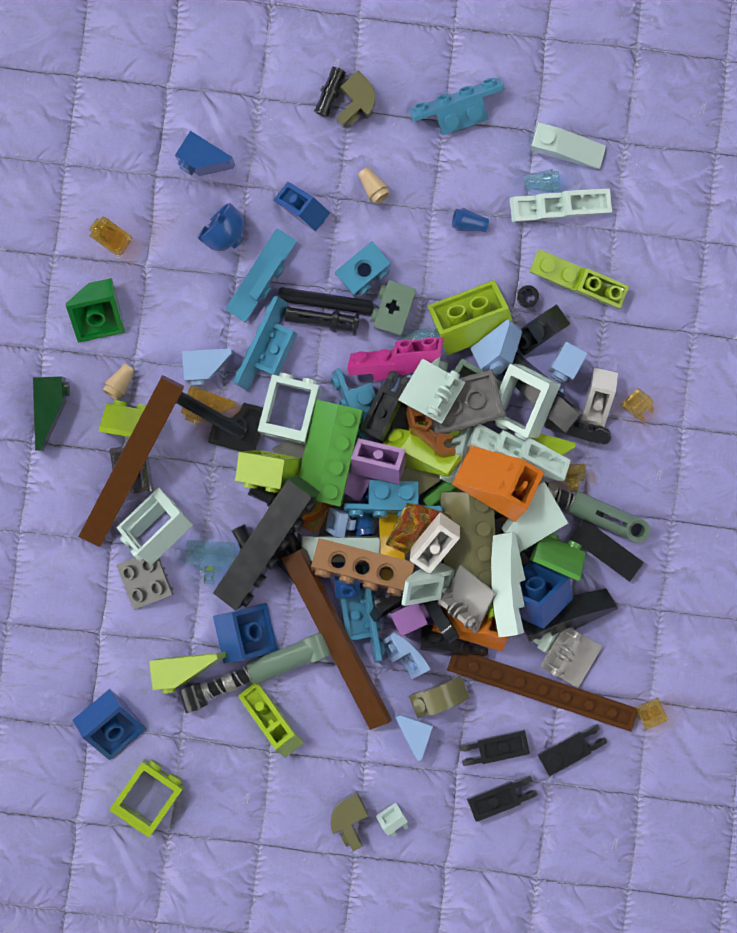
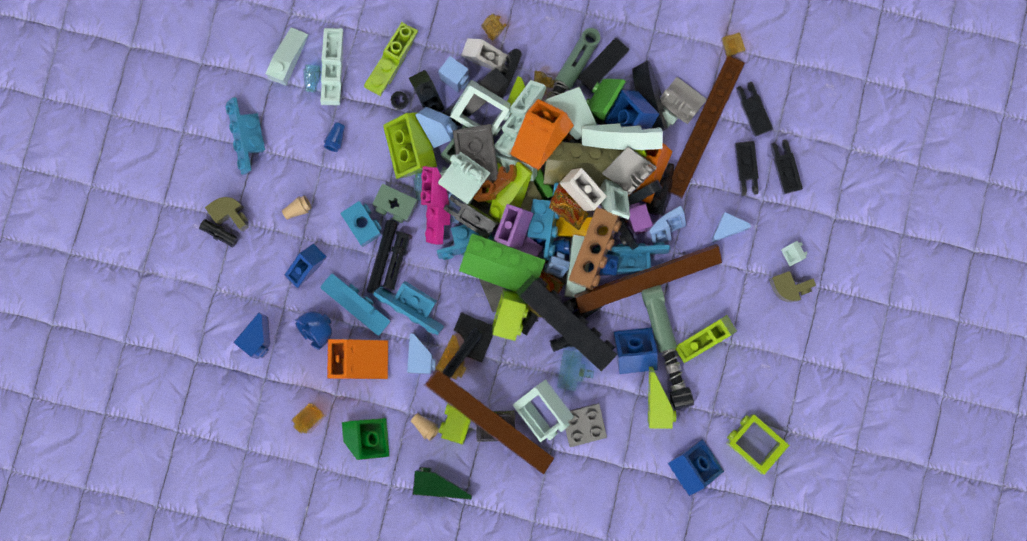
camera: 90 degrees left, 5 degrees down
light aqua window [258,373,322,445] -> none
olive brick [409,675,470,718] -> none
none -> orange slope [327,339,388,379]

